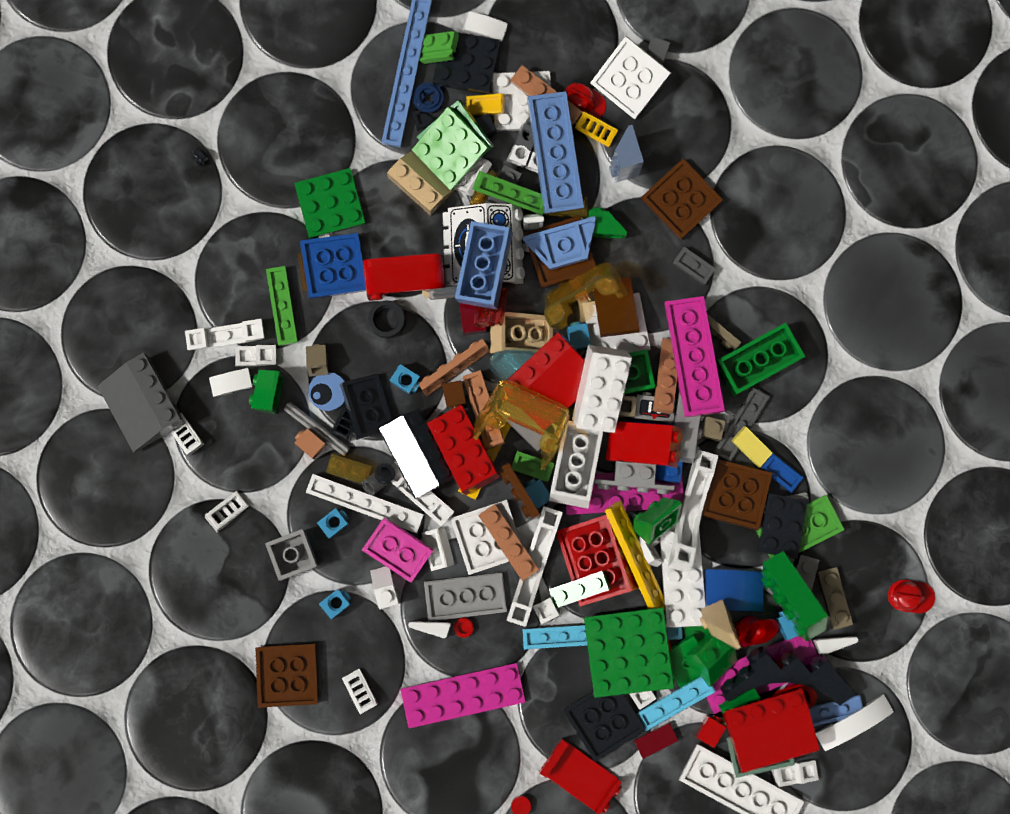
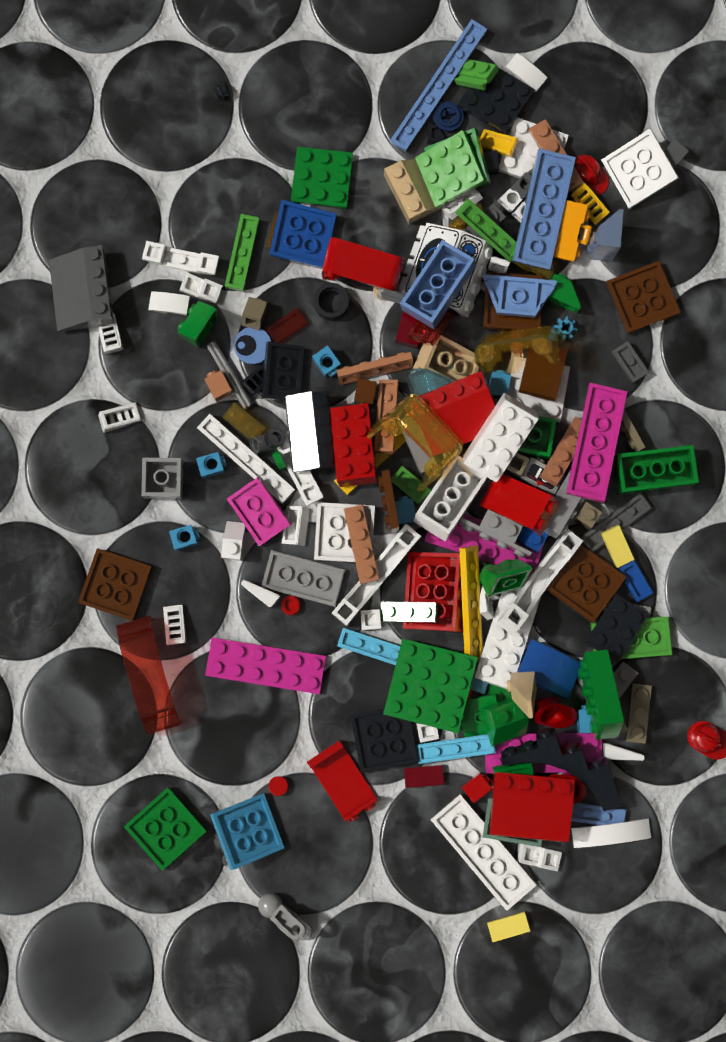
camera: 25 degrees right, 0 degrees up
none -> clear red windscreen [116,616,182,735]
none -> clear red tile [266,308,308,343]
none -> green tile [272,451,287,470]
none -> light orange piece [553,200,592,262]
none -> dark azure gear [553,316,577,341]

